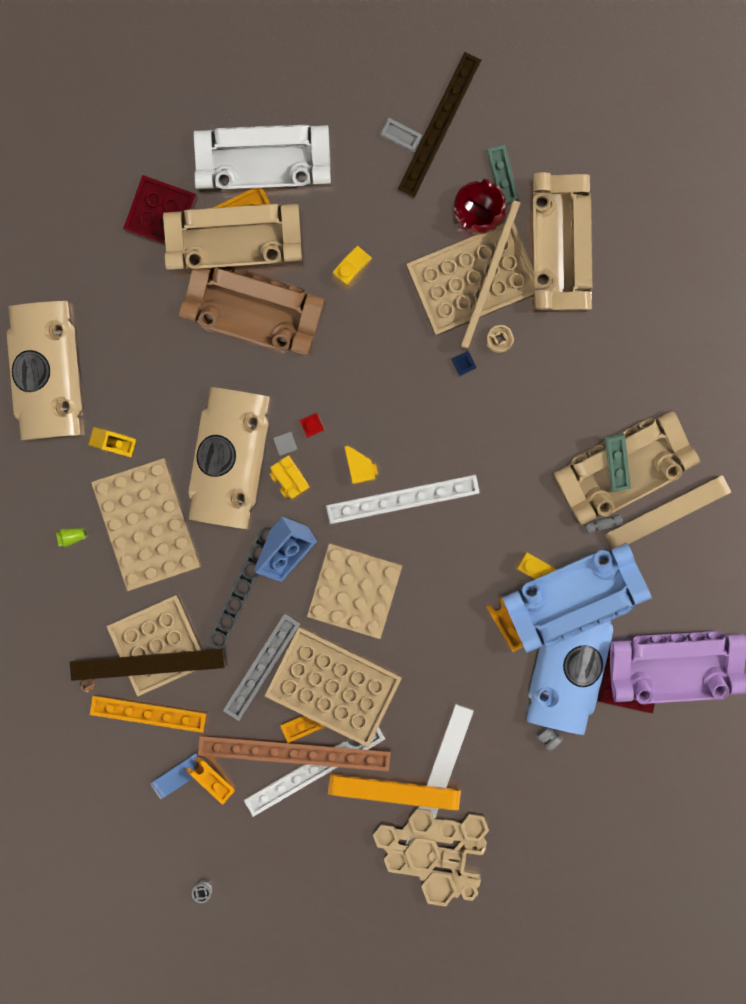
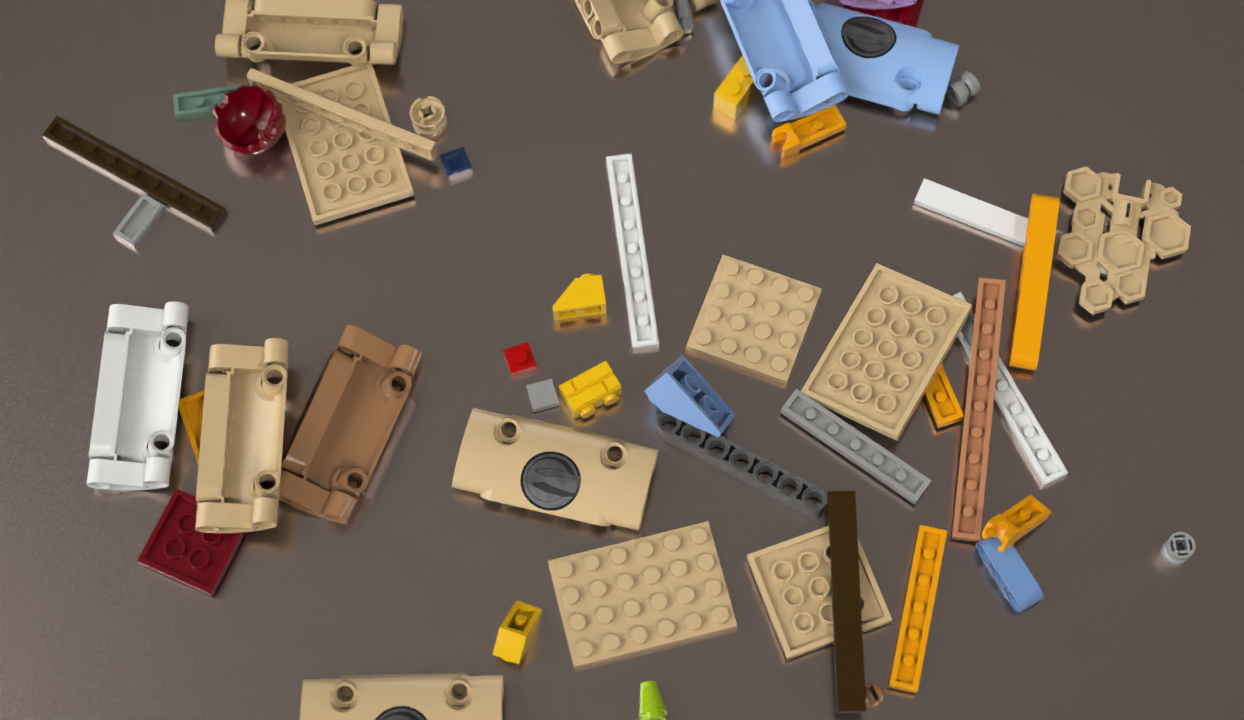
camera: 90 degrees left, 20 degrees down
yellow slope [332,246,372,287] -> none

